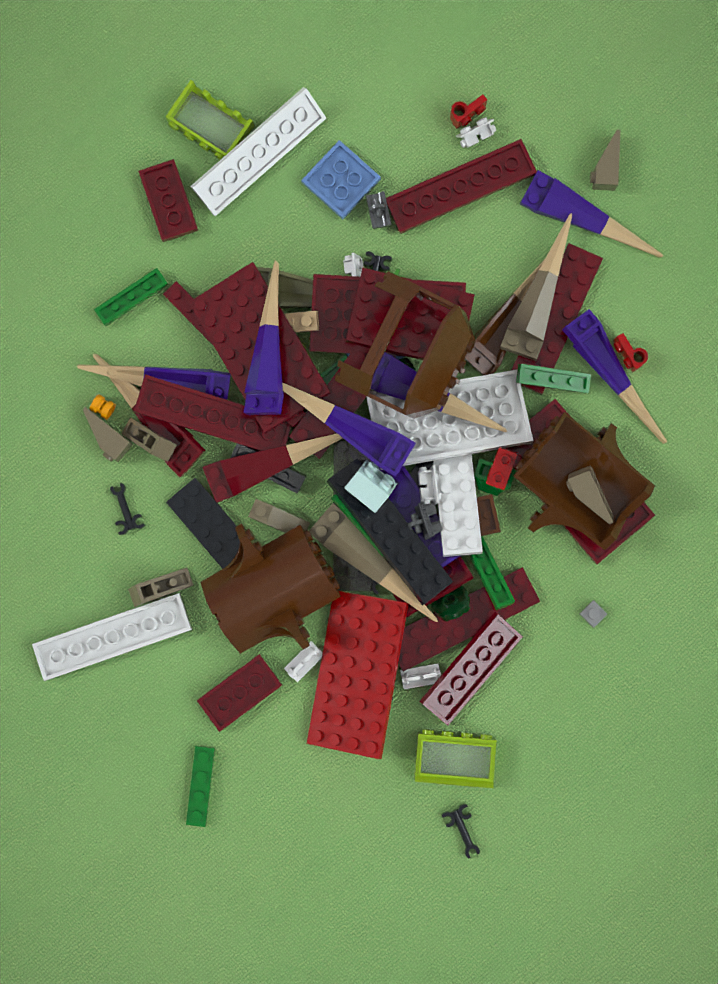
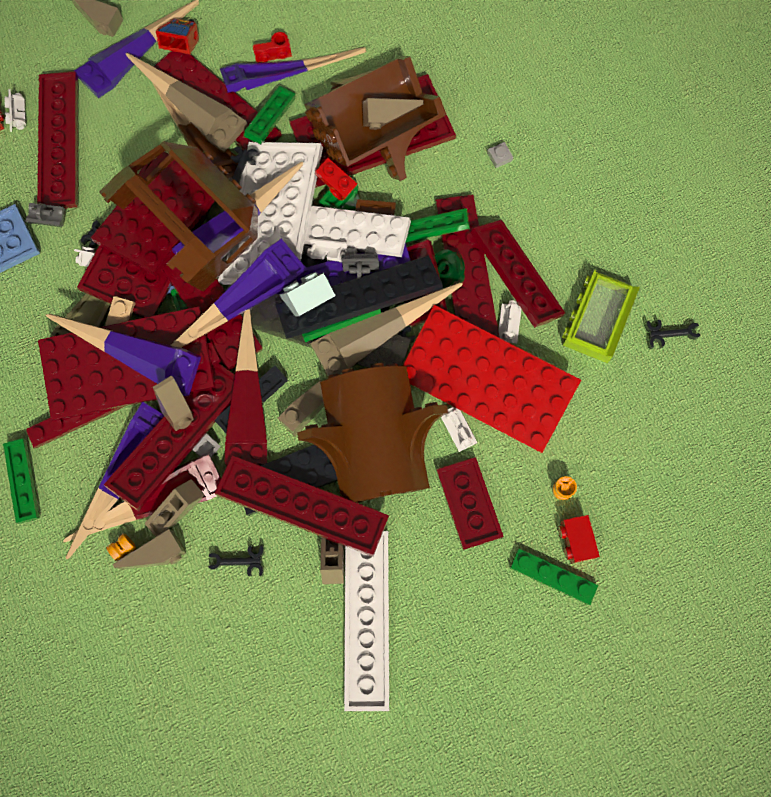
camera: 70 degrees left, 10 degrees down
none -> dark tan slope [153,375,193,431]
none -> red torso [156,19,199,54]
none -> light grey plate [192,433,221,457]
none -> dark red plate [214,455,389,557]
none -> black bar [231,147,260,183]
none -> light orange wheel [552,476,577,500]
none -> red brick [558,515,600,564]

